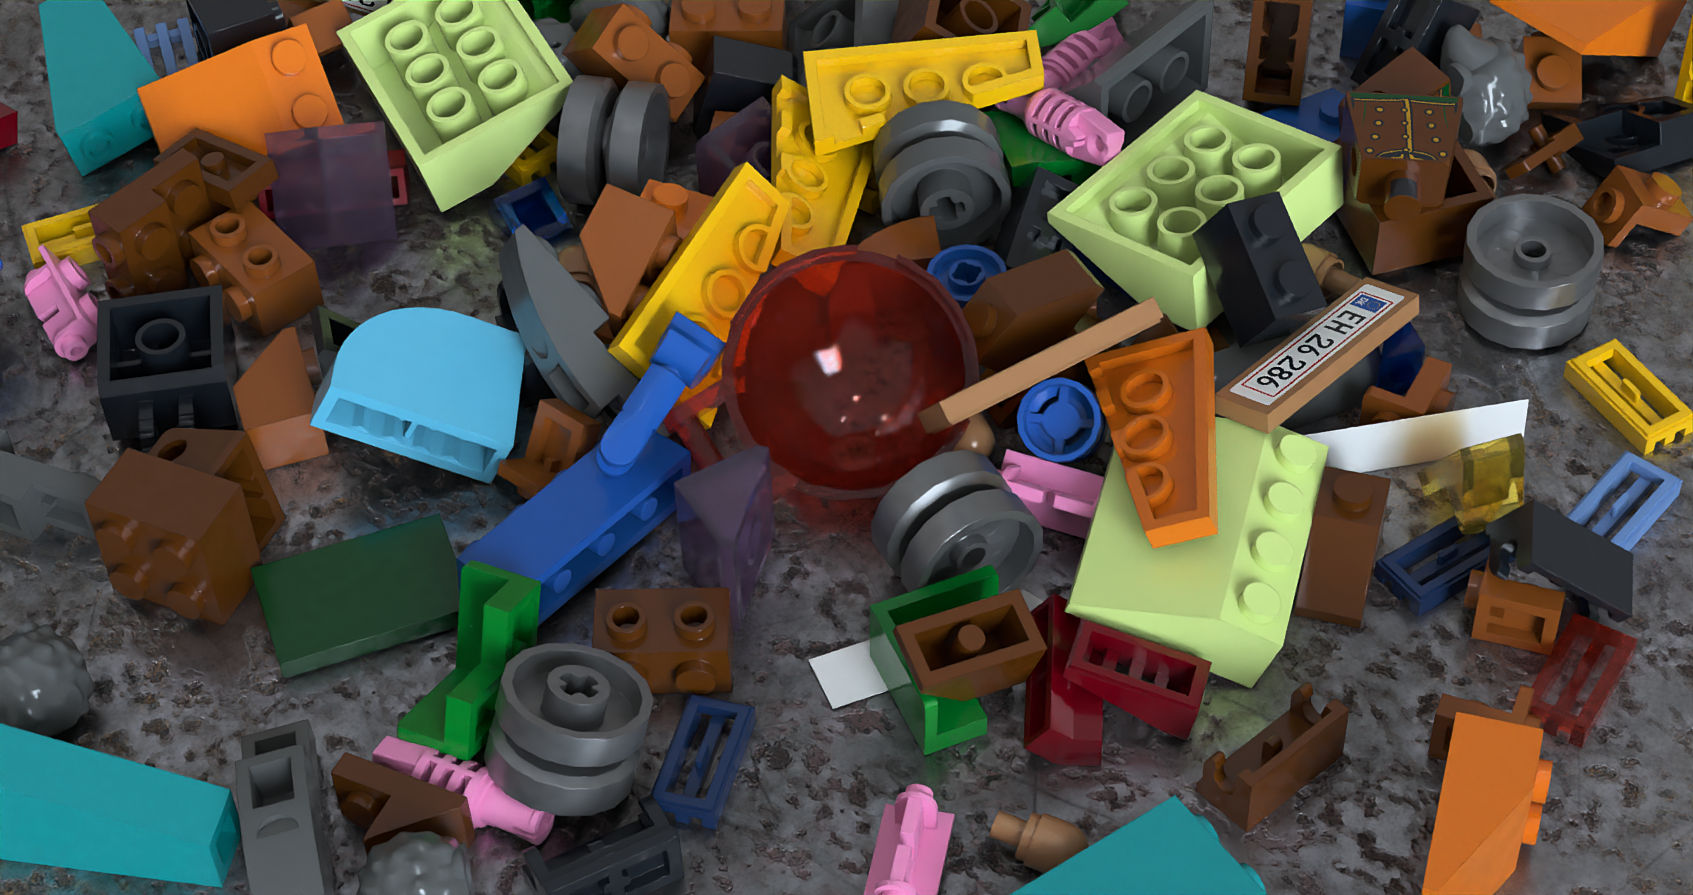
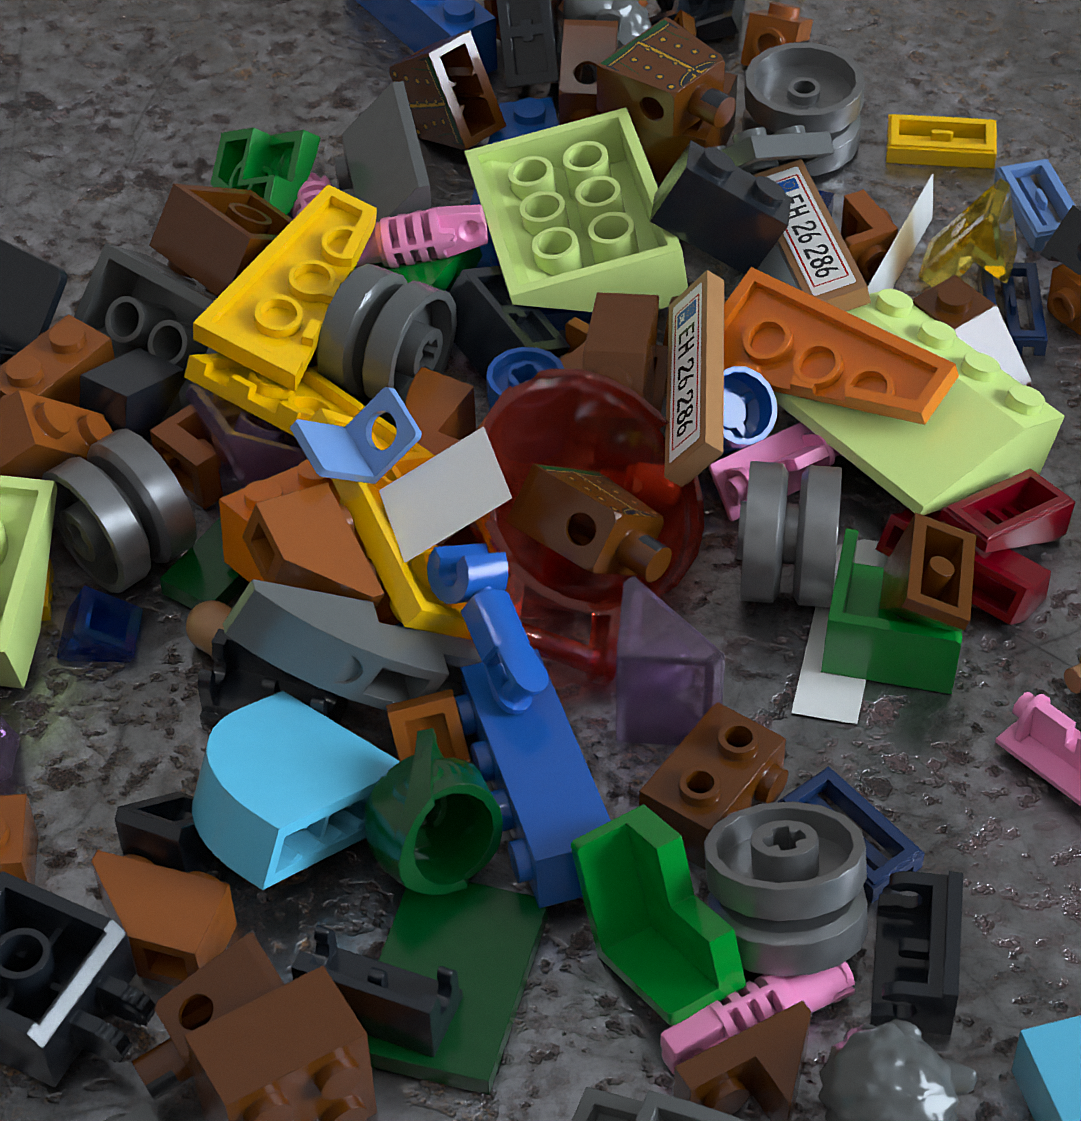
camera: 55 degrees left, 0 degrees up
none -> medium blue bracket [290,387,422,484]
none -> black hinge [291,925,463,1057]
none -> dark green helmet [364,728,503,895]
none -> white sticker [379,426,512,563]
none -> reddish brown torso [506,464,672,582]
none -> dark grey plate [713,125,835,175]

